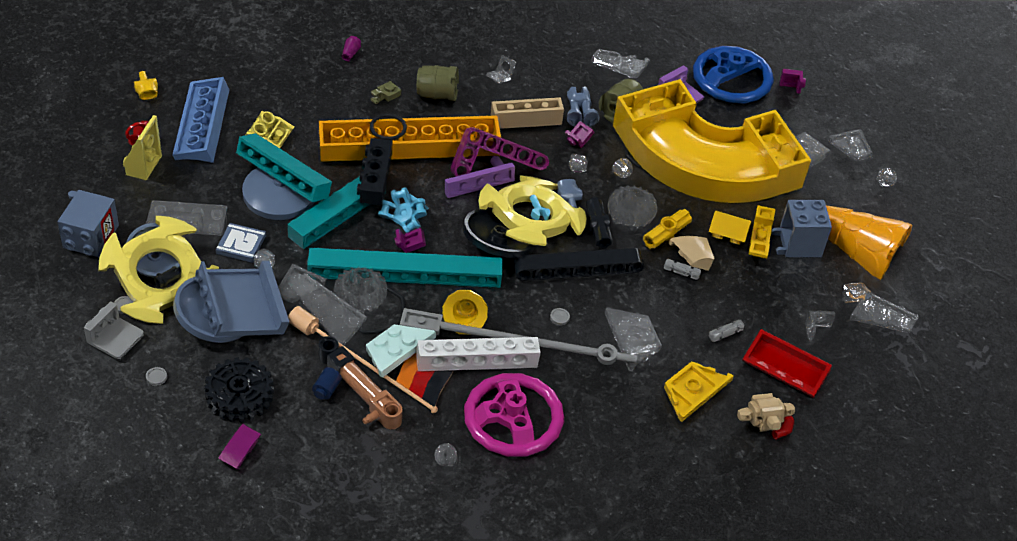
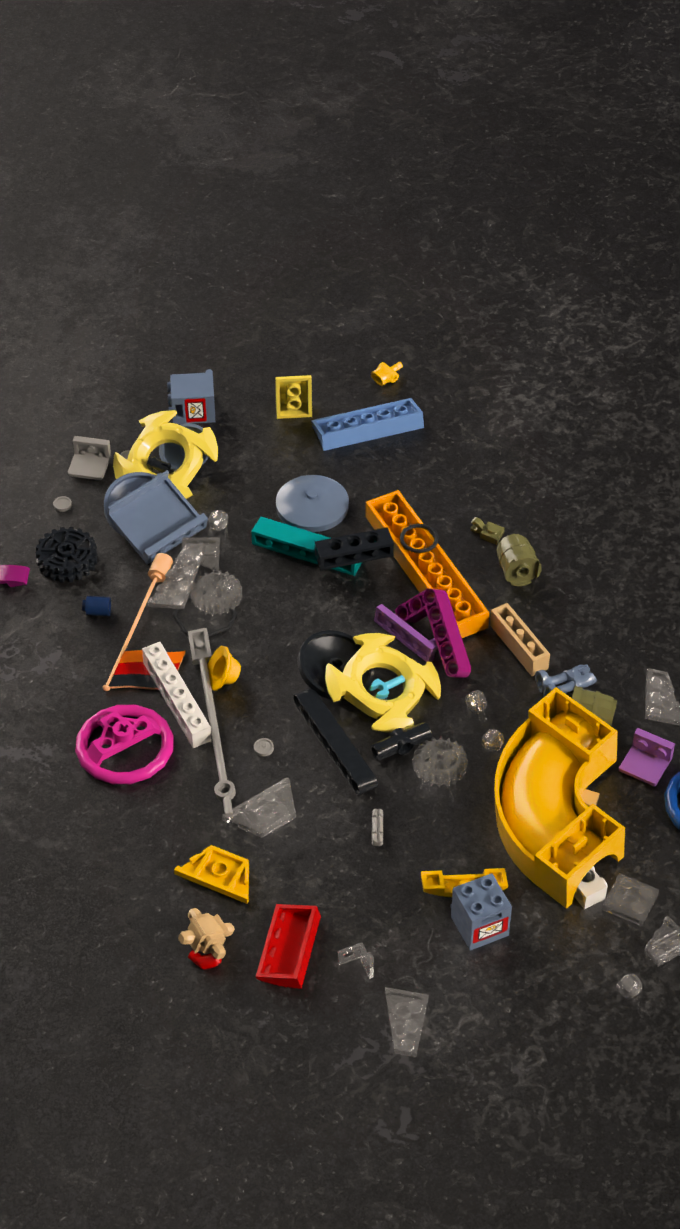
camera: 75 degrees right, 0 degrees up
red piece [125,121,148,146] -> none
clear bracket [146,200,227,236] -> none
tile [216,223,266,263] -> none
teal brick [236,133,332,202] -> none
light yellow slope [245,111,294,148] -> none
teal brick [307,248,502,288] -> none
nougat piece [318,336,402,430] -> none
magenta cone [341,36,361,61] -> none
light aqua wing [366,324,436,377] -> none
medium azure piece [378,187,429,233] -> none
magenta bracket [394,228,426,253] -> none
clear piece [435,443,457,466] -> none
clear bracket [486,55,516,83] -> none
sand blue piece [557,179,583,208] -> none
magenta bracket [565,121,594,148] -> none
yellow piece [643,209,692,249] -> none
tan slope [669,236,714,271] -> none
yellow slope [709,211,752,245] -> none
light grey axle [709,320,744,342] -> none
light orange cone [826,206,912,280] -> none
clear bracket [843,282,871,303] -> none

